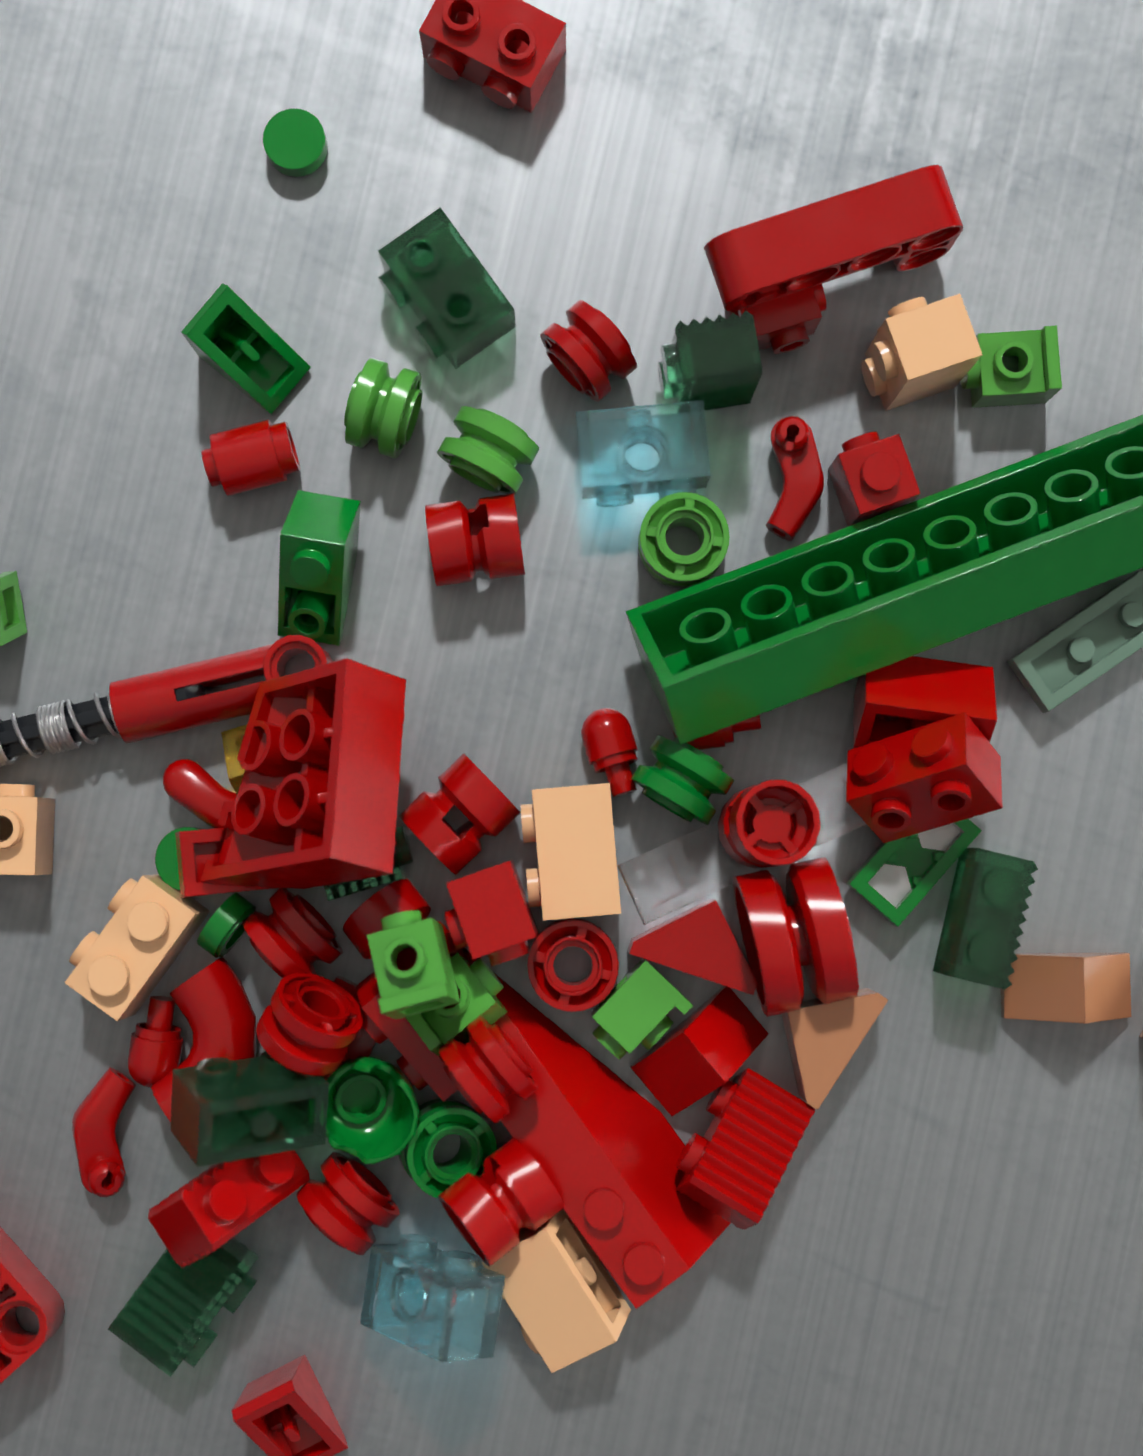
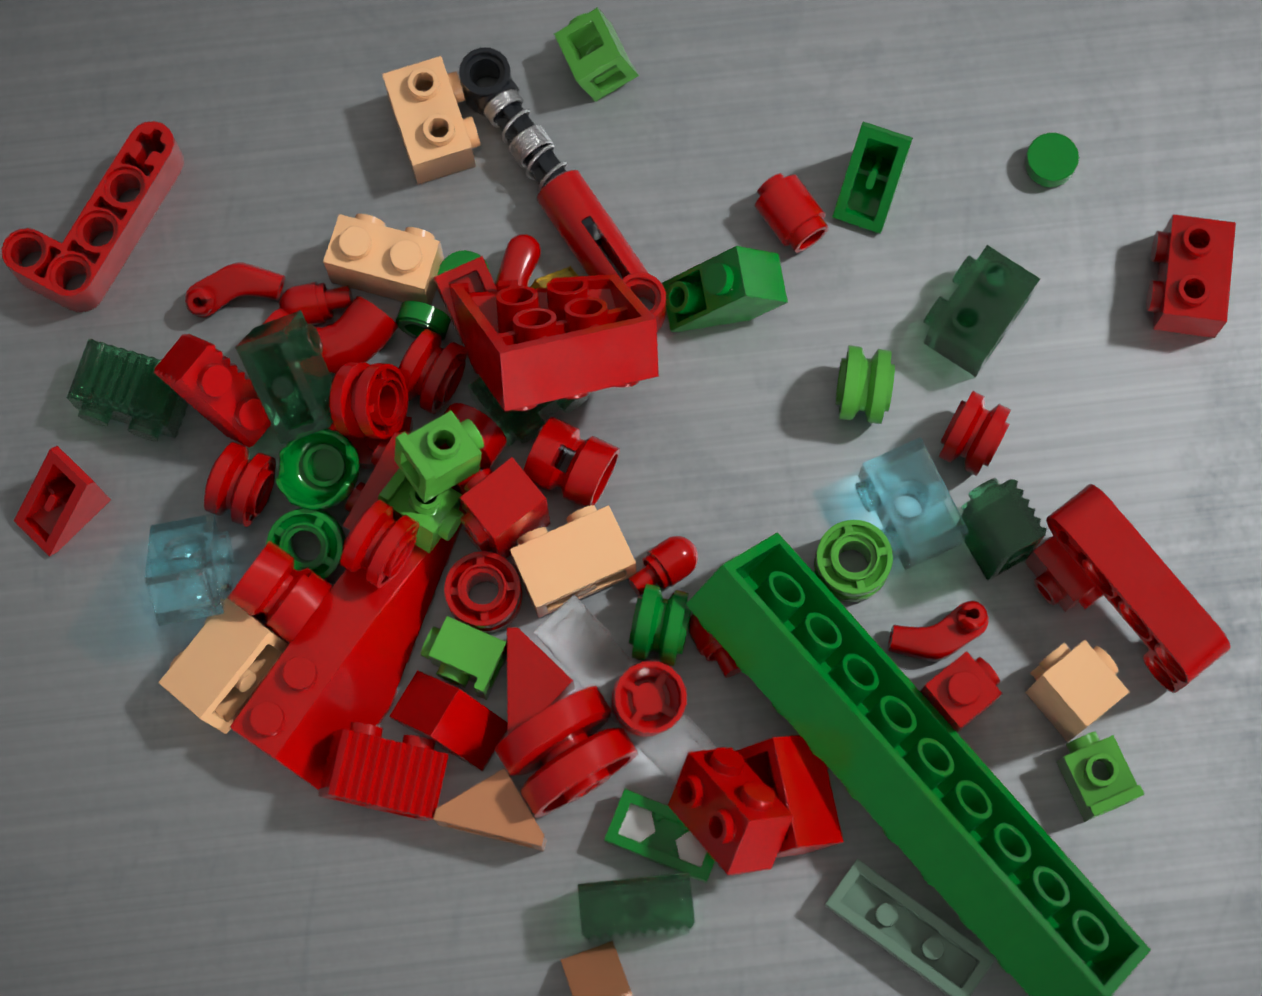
camera: 75 degrees right, 10 degrees down
bright green wheel [344,358,423,459] -> none
red wheel [425,493,525,586] -> none

